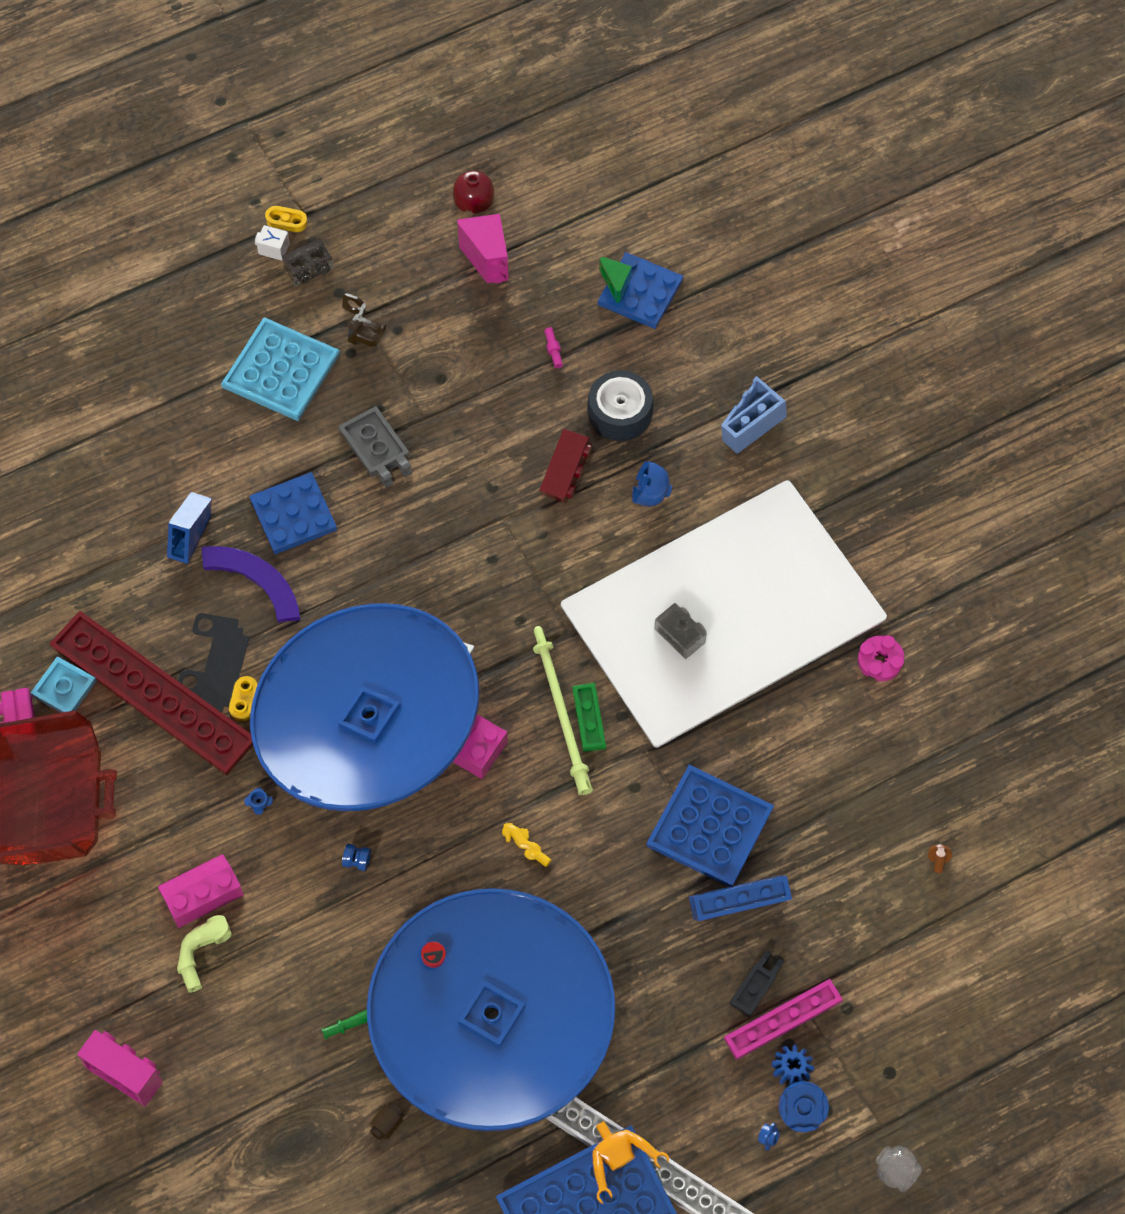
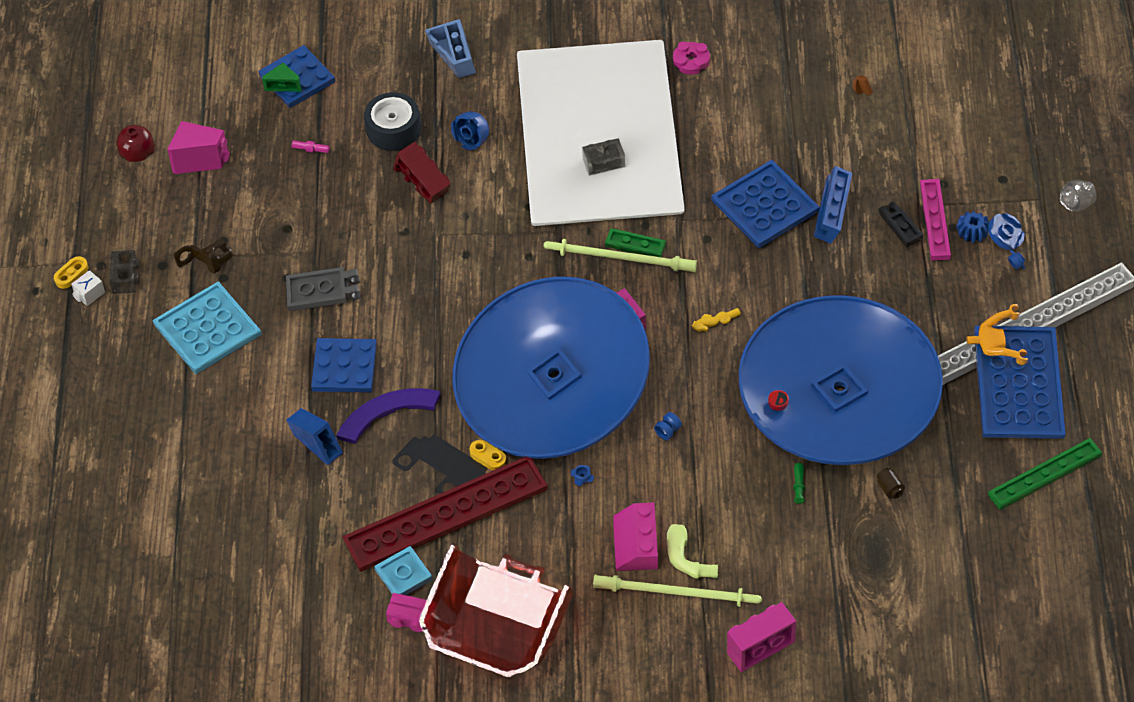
camera: 60 degrees left, 10 degrees down
none -> yellowish green bar [593,575,762,607]

